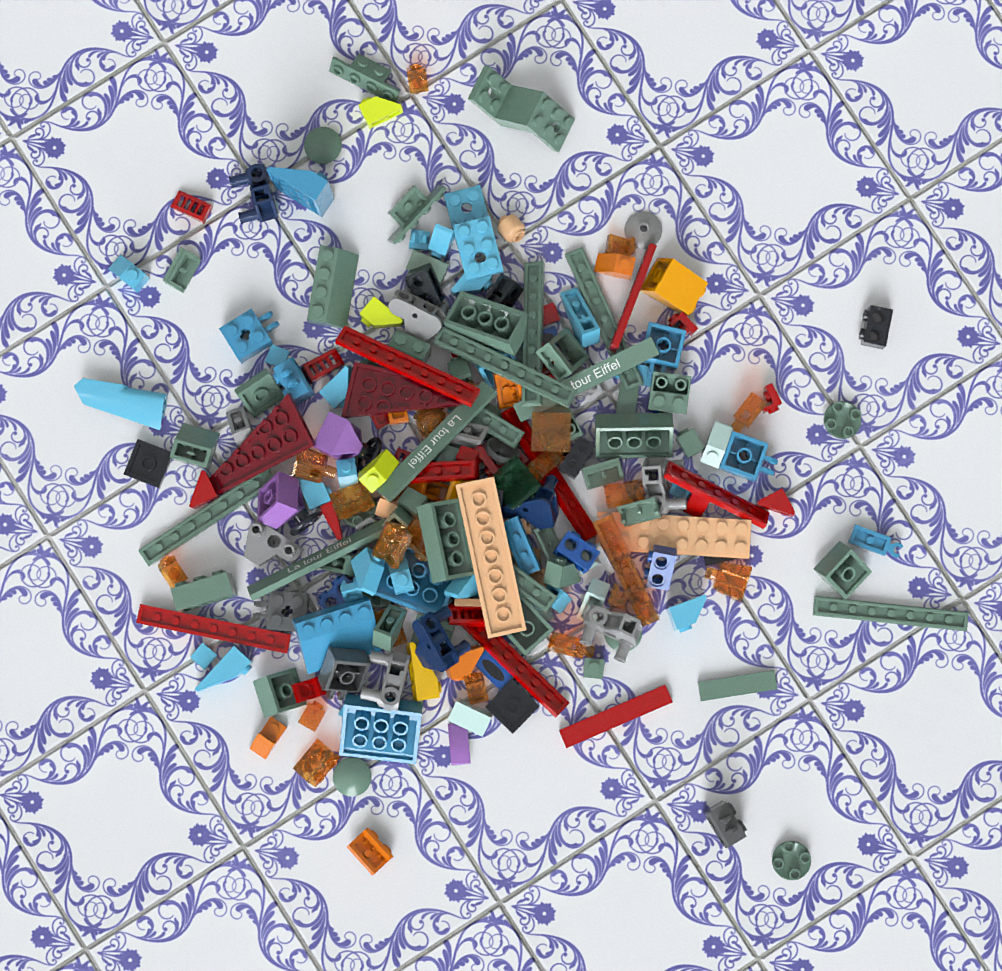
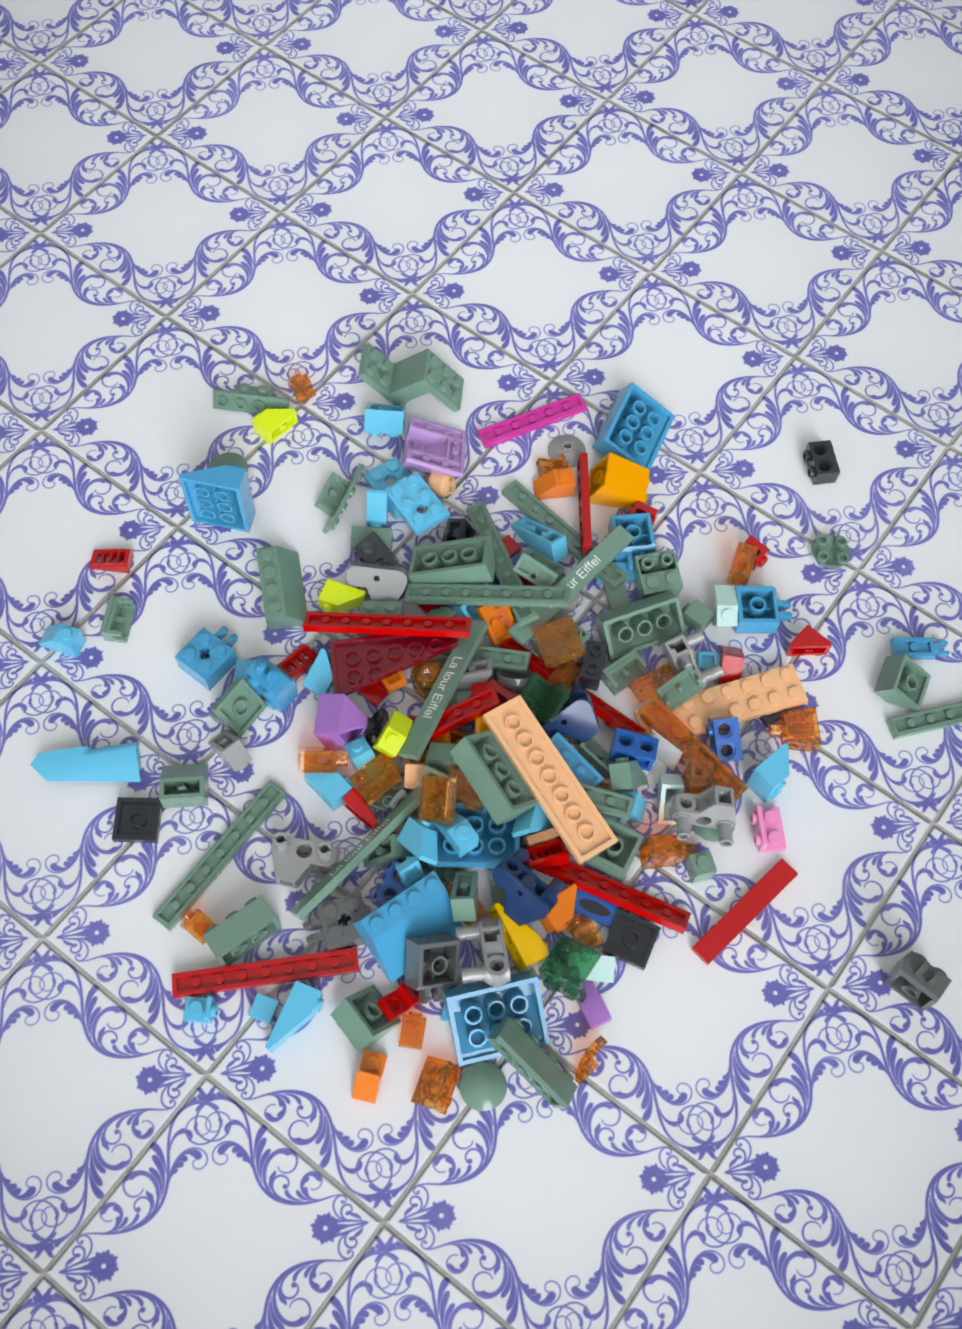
camera: 25 degrees left, 20 degrees down
red slope [189,470,219,509] -> none
dark red wing [209,393,316,495] -> none
dark blue piece [229,164,279,224] -> none
medium lavender piece [257,471,323,536] -> none
orange bracket [347,828,394,876] -> none
medium azure tile [409,229,430,252] -> none
medium azure slope [450,273,493,296] -> none
red tile [663,461,770,529] -> none
sand green tile [697,670,777,701] -> none
none -> medium azure bracket [183,996,219,1024]
none -> medium azure slope [364,403,407,437]
none -> lavender slope [402,416,466,477]
none -> dark pink tile [477,393,587,449]
none -> sand green slope [486,1017,578,1110]
none -> clear green bracket [538,936,601,1003]
none -> clear orange slope [575,1036,607,1085]
none -> dark azure slope [592,382,675,470]
none -> bright pink bracket [750,804,787,853]

